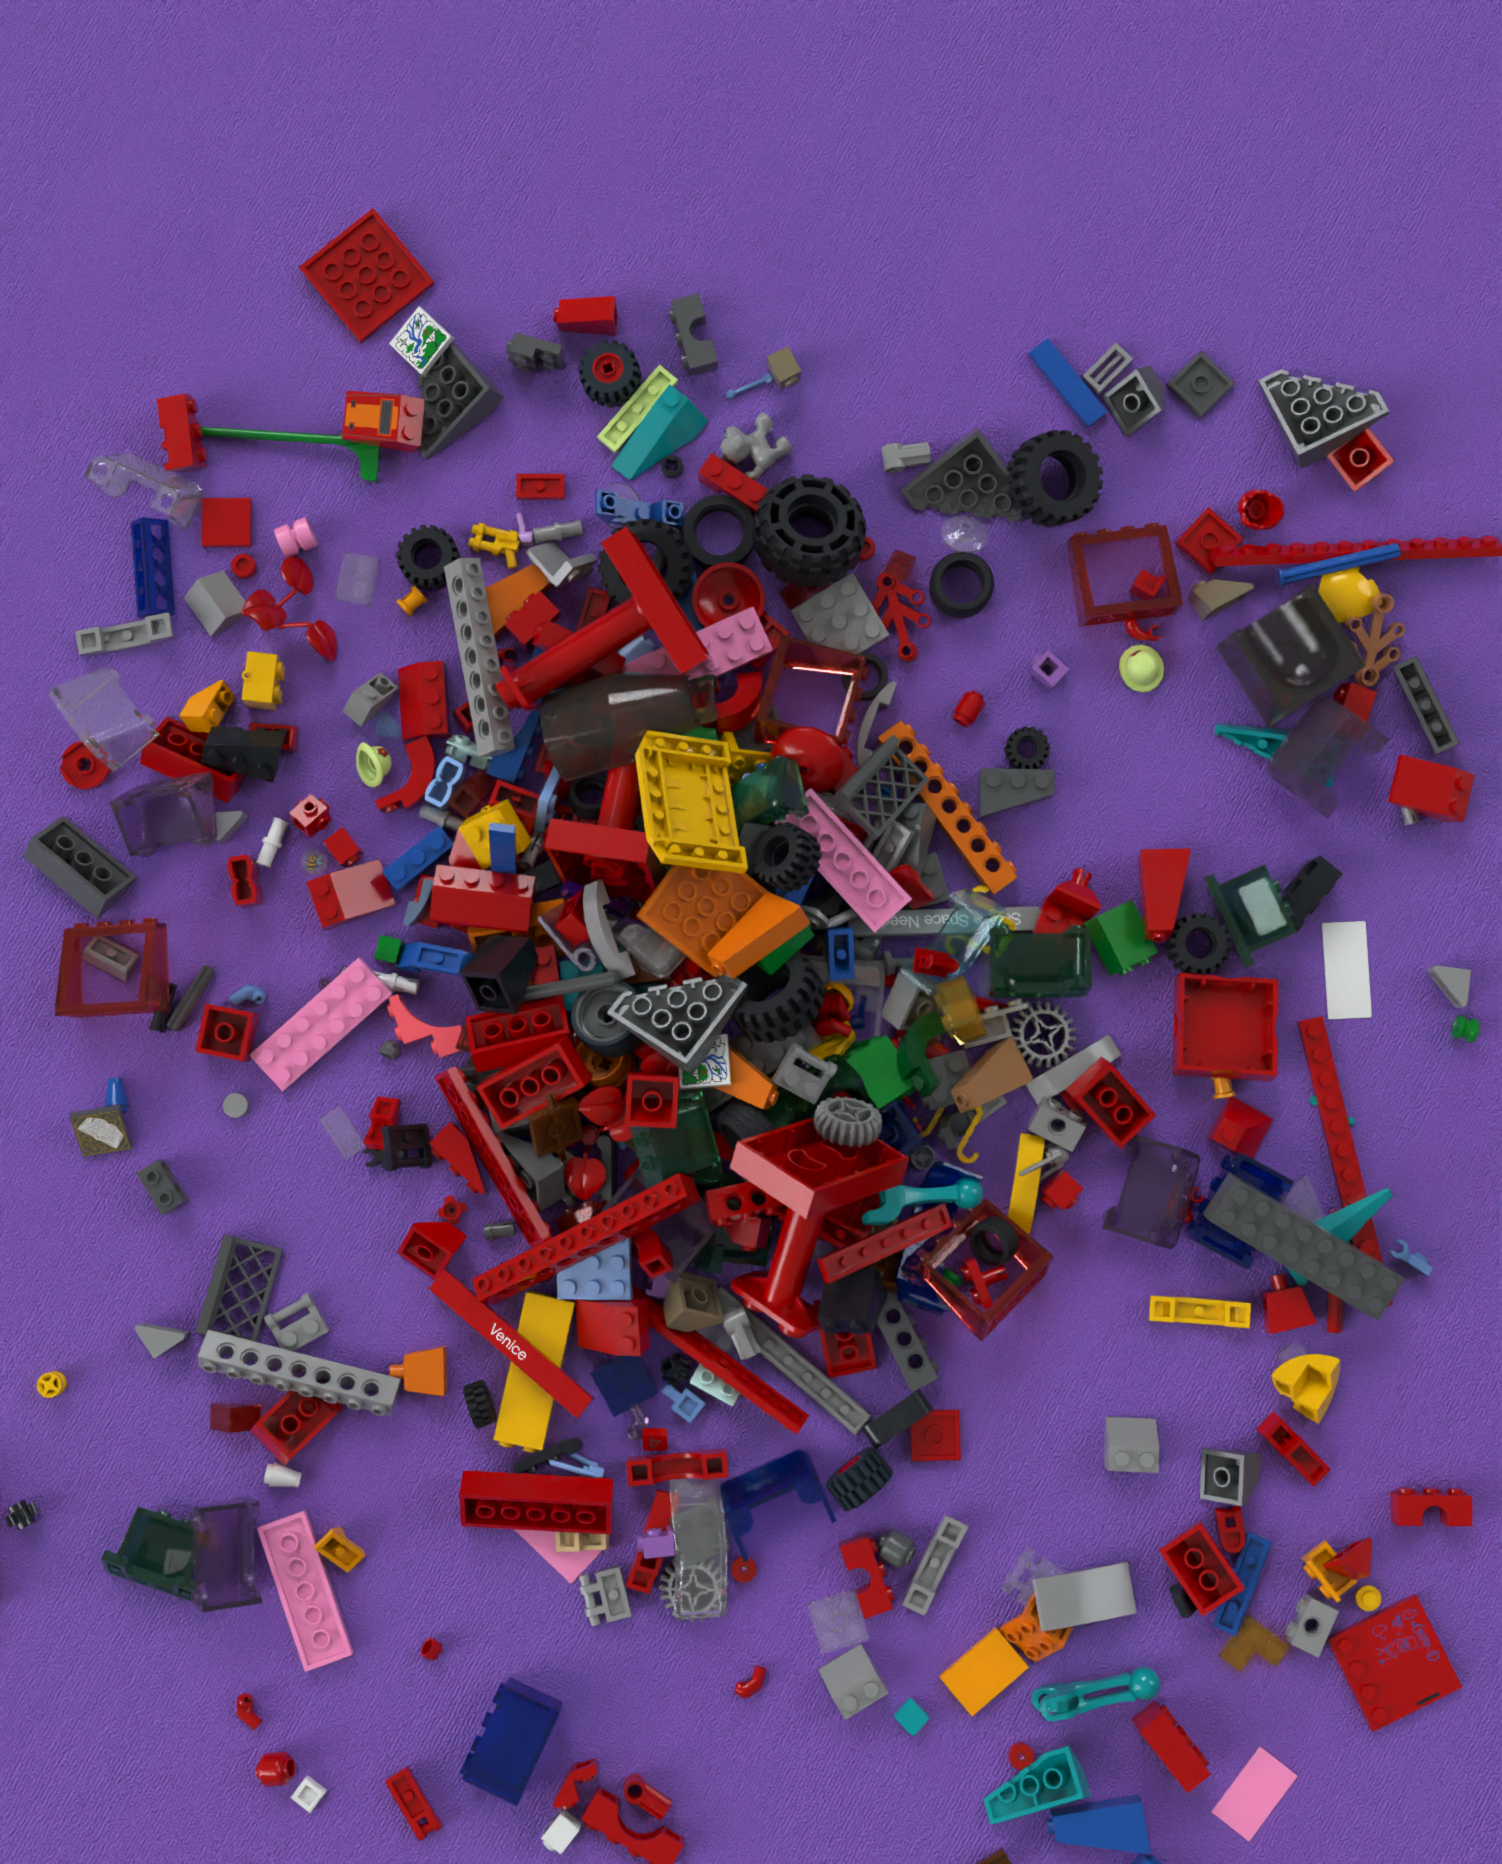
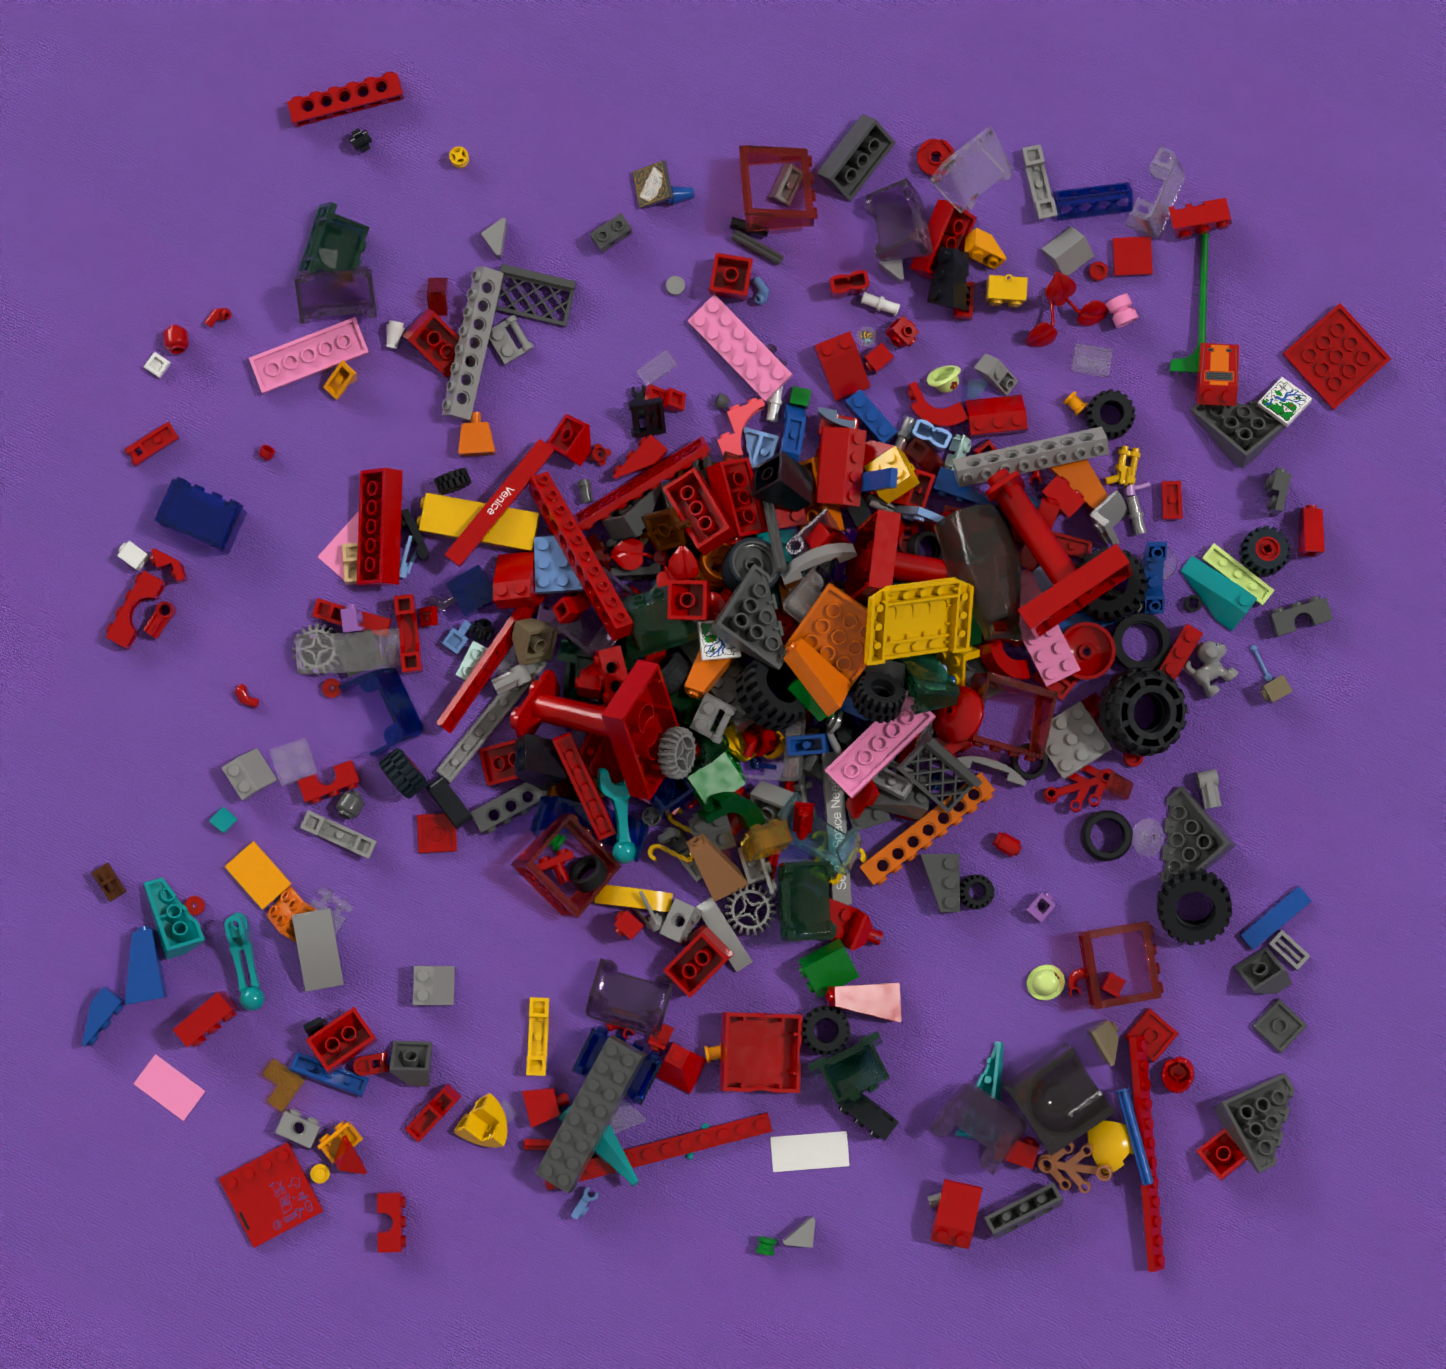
camera: 90 degrees right, 0 degrees up
light grey plate [579,1565,632,1626] -> none
none -> red bracket [647,1020,674,1052]
none -> light blue wing [743,427,780,470]

